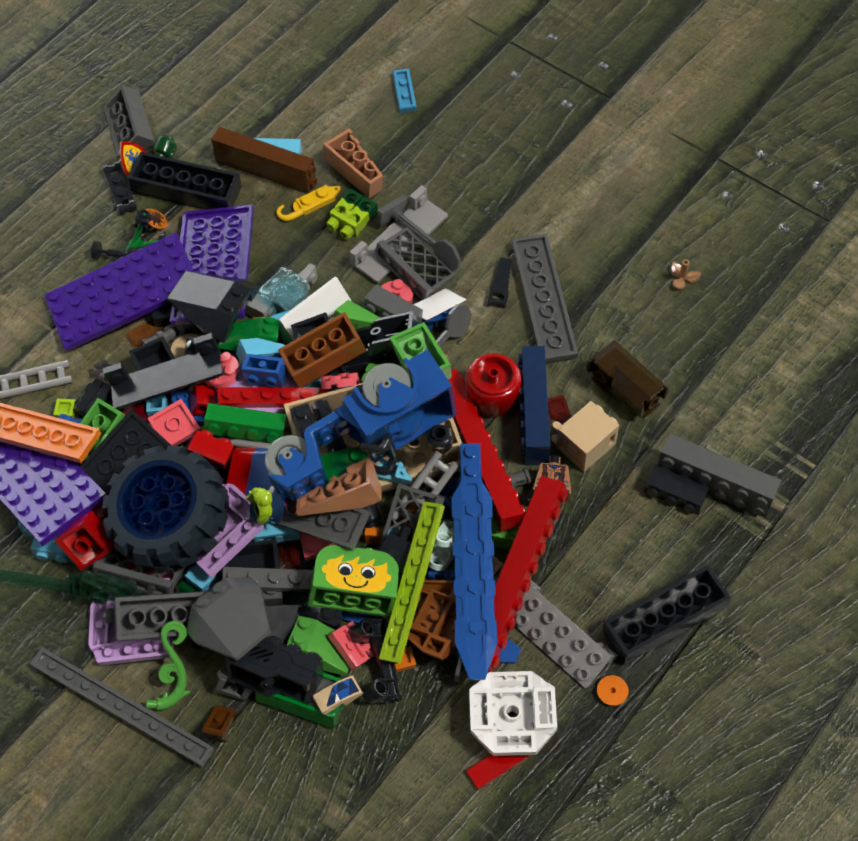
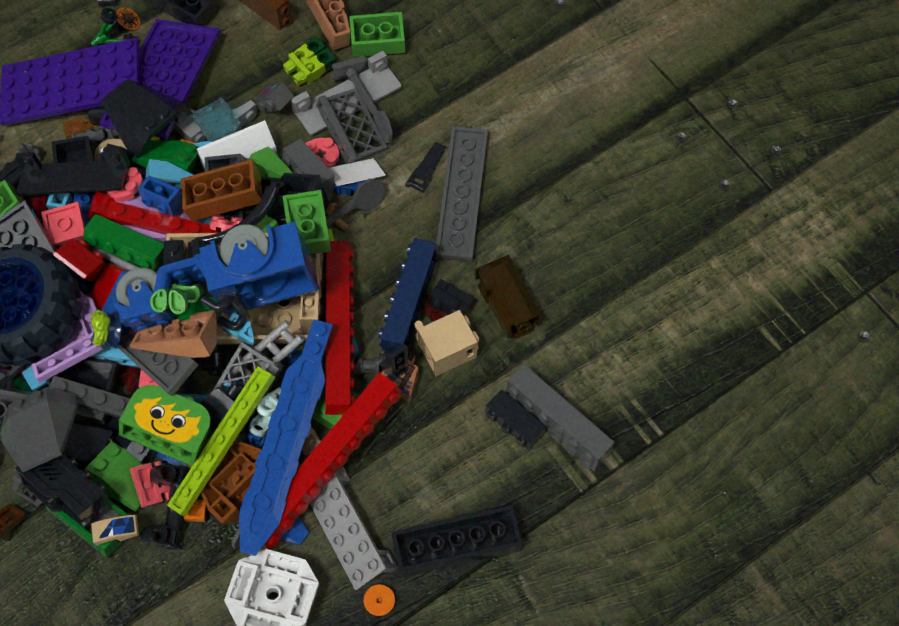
camera: 15 degrees right, 5 degrees up
black wheel [91,241,138,260] -> none
yellow plate [276,185,341,221] -> none
orange plate [365,526,384,544] -> none
black head [427,424,453,454] -> none
red piece [465,353,522,418] -> none
medium nougat plant [671,259,701,289] -> none
none -> bright green piece [150,283,204,314]
none -> black animal [195,181,280,244]
none -> dark grey brick [254,82,294,113]
none -> bright green brick [349,12,405,57]
none -> black slope [378,344,409,381]
none -> black brick [427,279,474,316]

